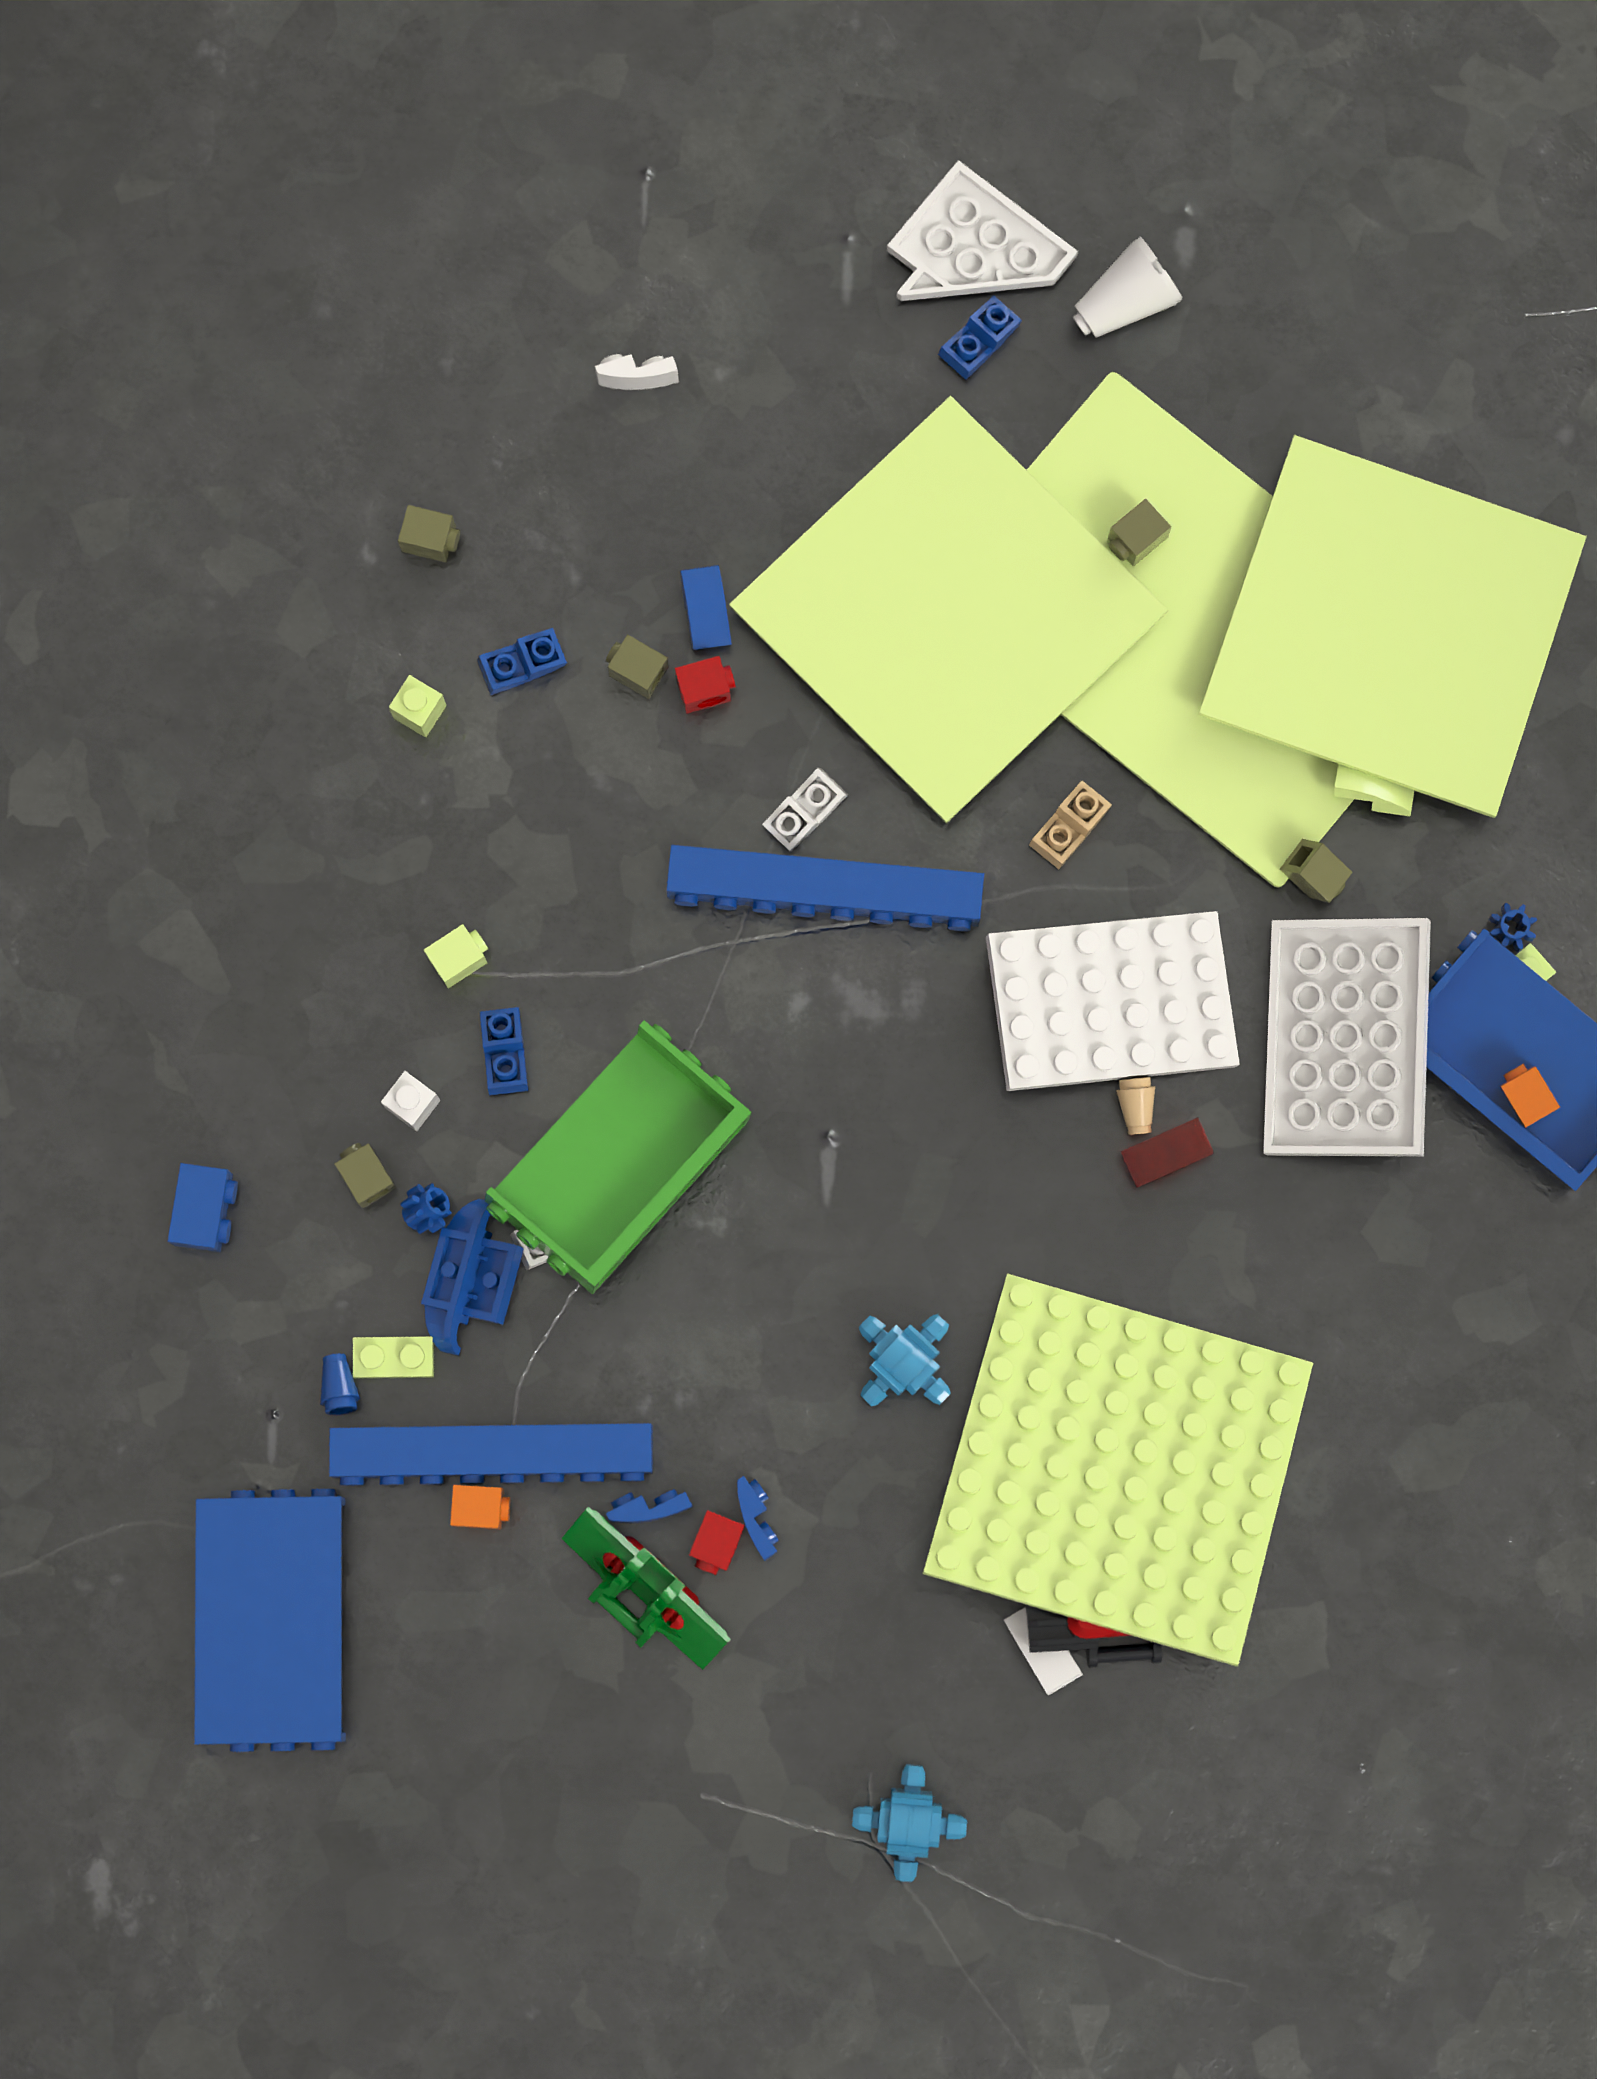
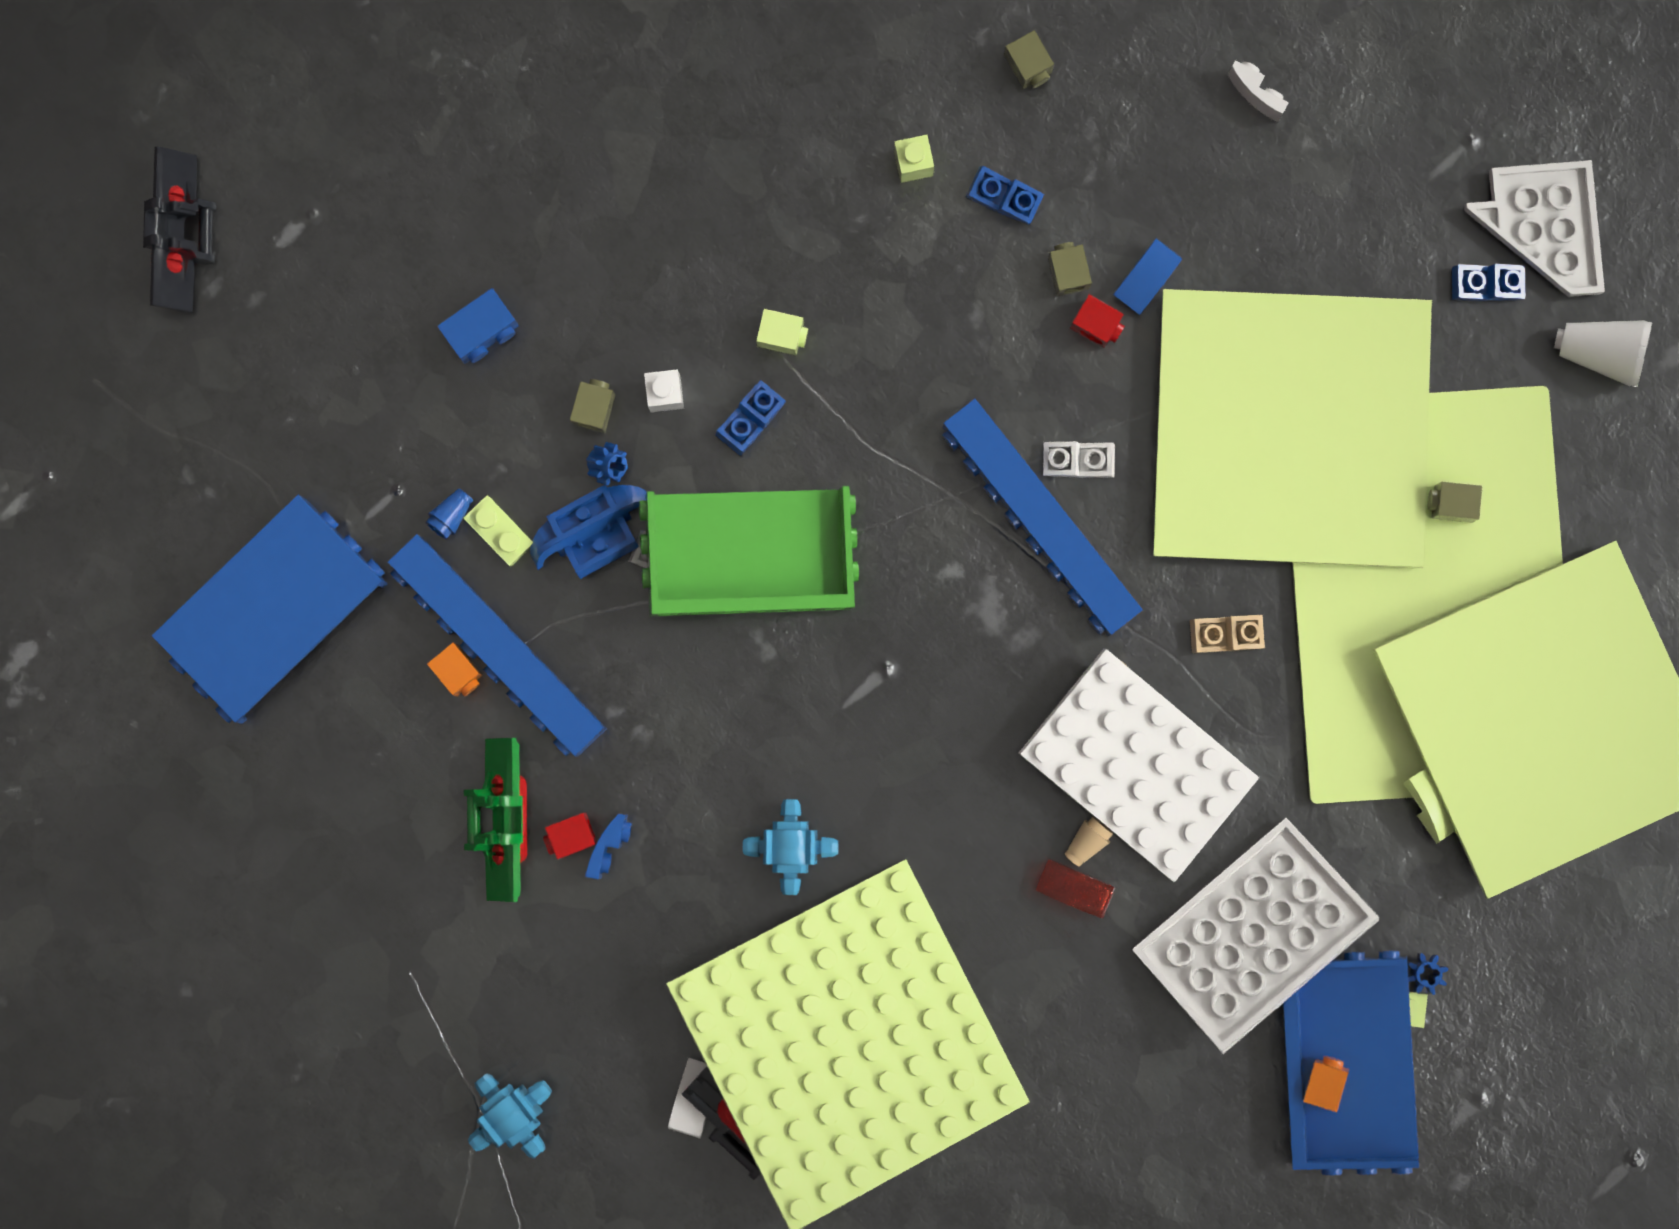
camera: 50 degrees right, 5 degrees up
blue slope [606,1489,693,1523] -> none
olive brick [1280,839,1352,903] -> none

